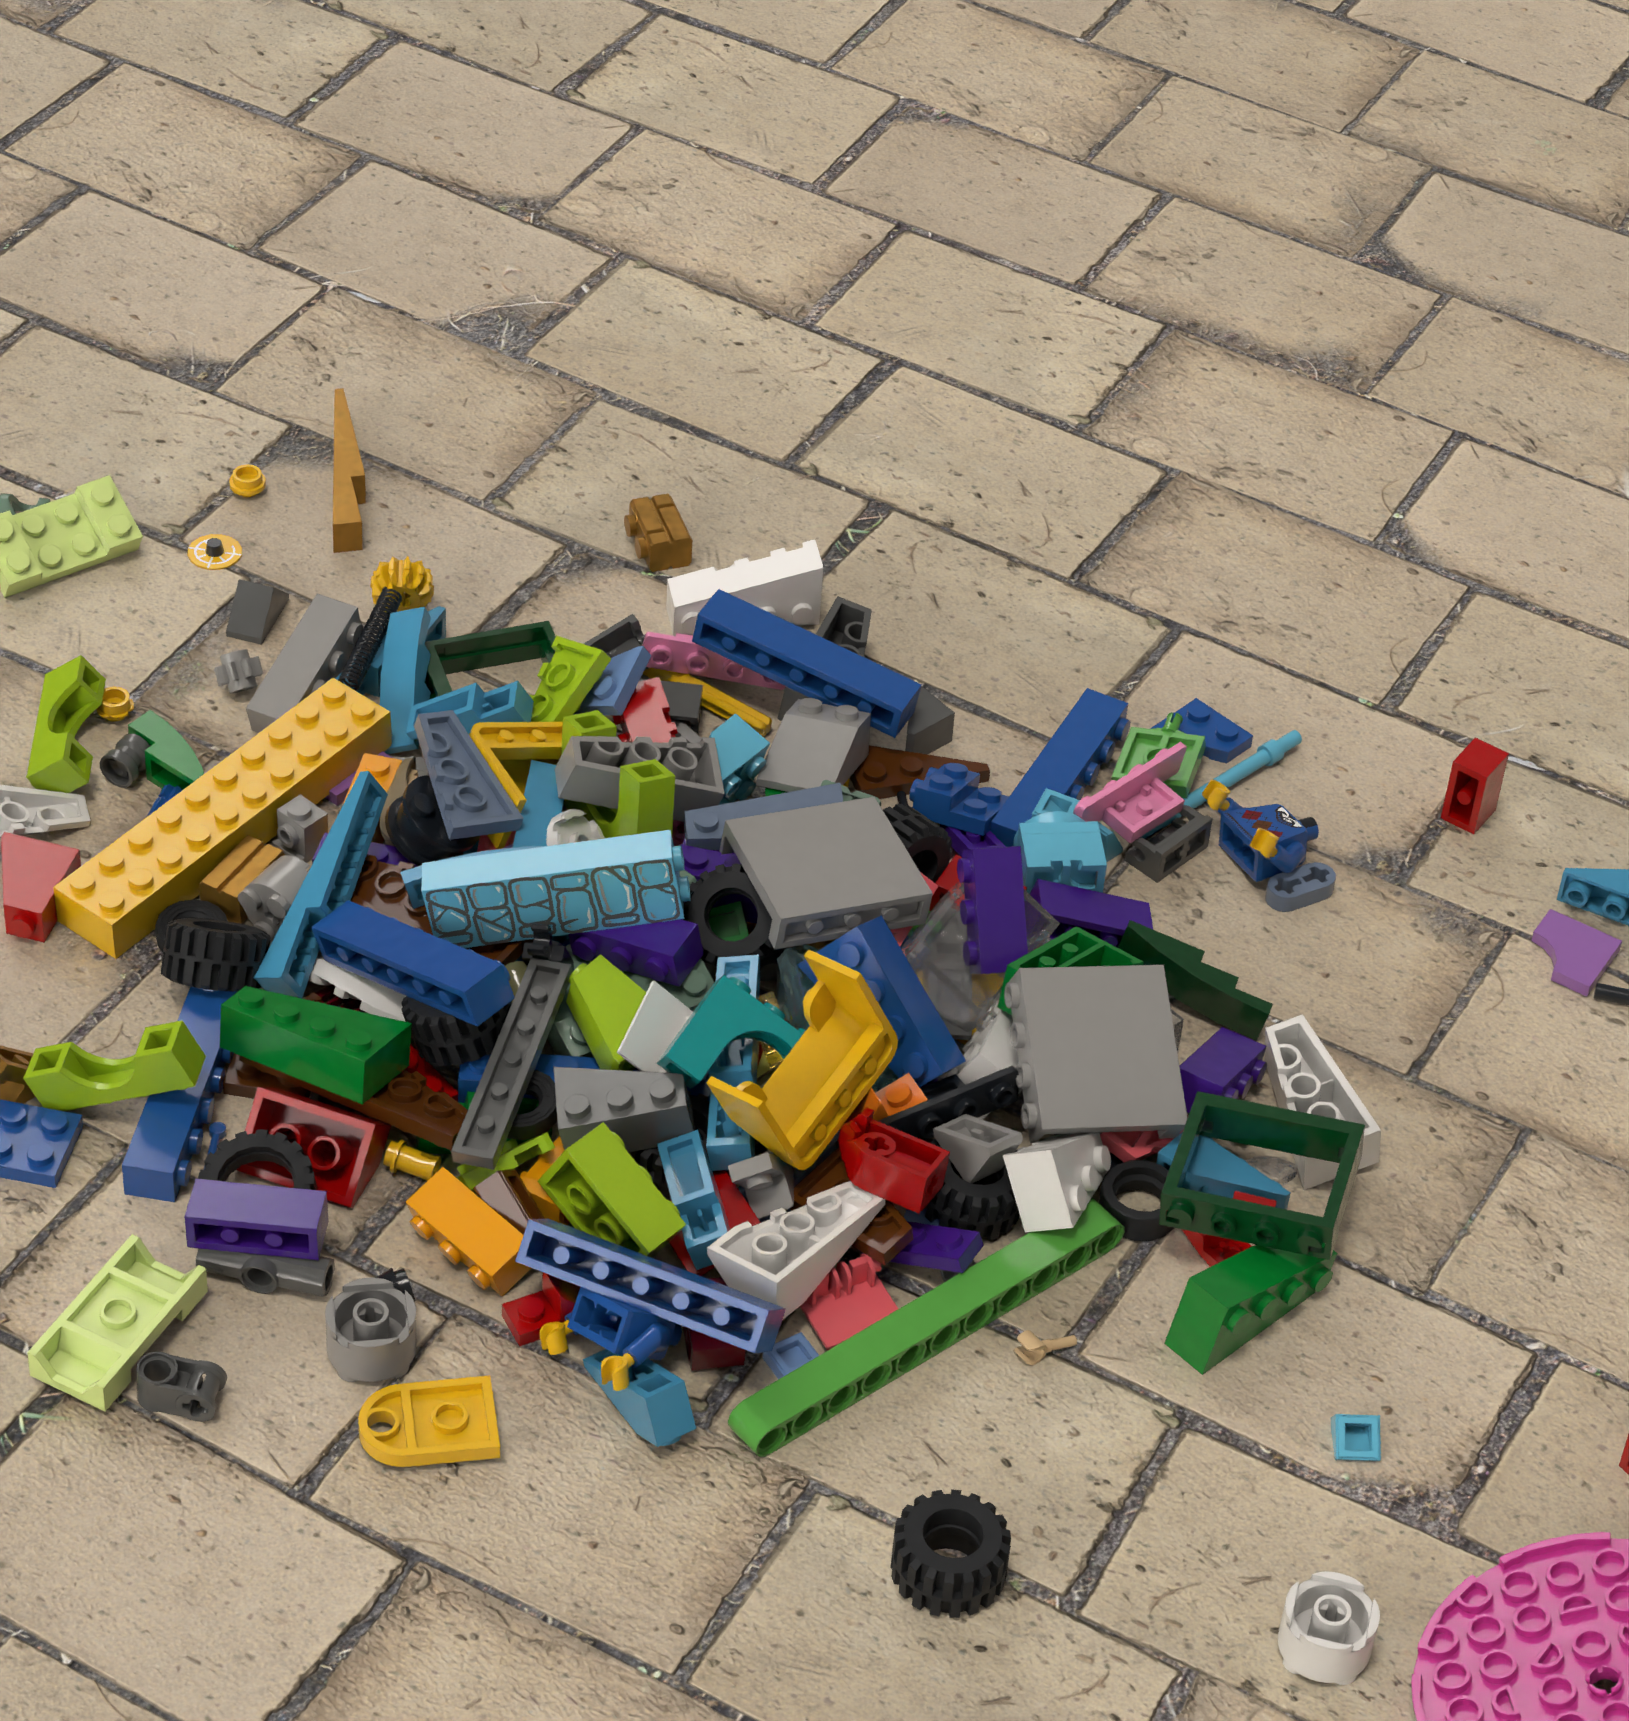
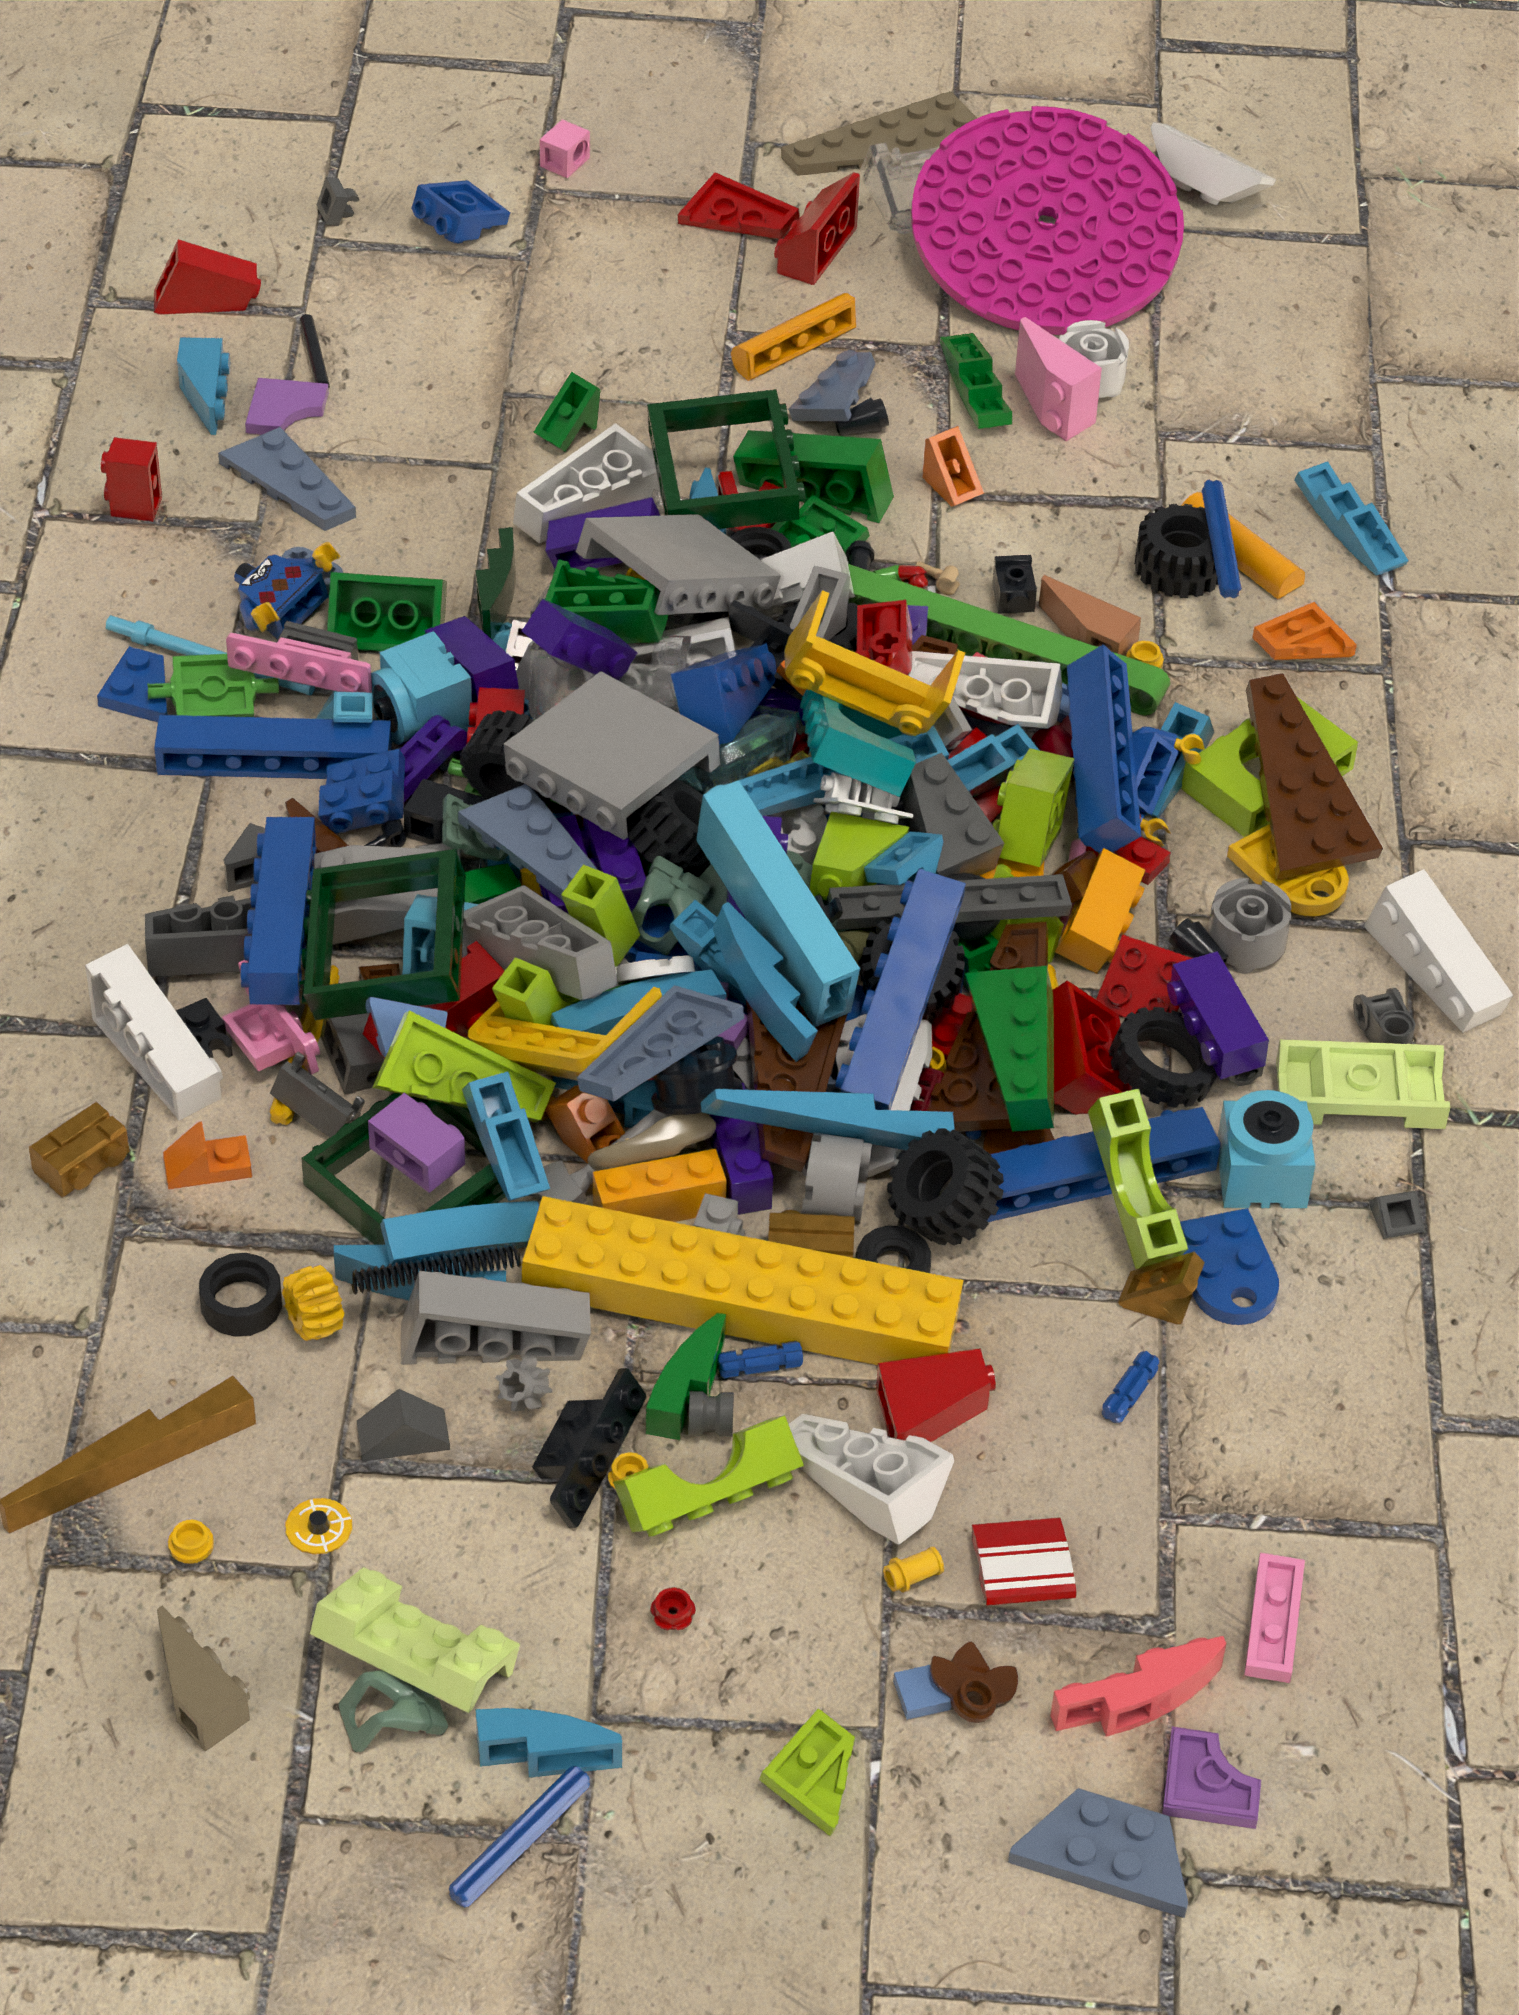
camera: 115 degrees left, 5 degrees up
medium azure slope [1330,1414,1381,1461] -> none
none -> dark tan slope [157,1605,250,1752]
none -> orange slope [163,1121,252,1189]
none -> black tyre [199,1253,282,1337]
none -> sand blue wing [218,427,356,531]
none -> dark green window [299,849,466,1020]
none -> green slope [327,572,447,651]
none -> medium lavender brick [368,1093,465,1193]
none -> black bracket [532,1368,646,1528]
none -> green slope [533,372,601,452]
none -> light orange brick [731,293,856,381]
none -> green slope [771,495,870,555]
none -> sand blue wing [788,350,875,421]
none -> black cone [834,397,889,436]
none -> black pin [846,540,875,571]
none -> dark azure slope [864,832,944,885]
none -> red arm [873,565,928,589]
none -> orange slope [923,426,984,507]
none -> green slope [940,333,1012,429]
none -> black brick [992,555,1037,614]
none -> bright pink slope [1015,317,1102,441]
none -> nougat slope [1039,575,1141,656]
none -> red hinge [1096,934,1193,1018]
none -> yellow plate [1126,641,1164,669]
none -> light orange brick [1181,492,1305,599]
none -> lime arch [1181,696,1358,837]
none -> blue axle [1202,479,1242,599]
none -> medium azure piece [1217,1090,1316,1208]
none -> reddish brown wing [1246,673,1383,881]
none -> orange wing [1252,602,1357,660]
none -> white wedge [1364,869,1513,1033]

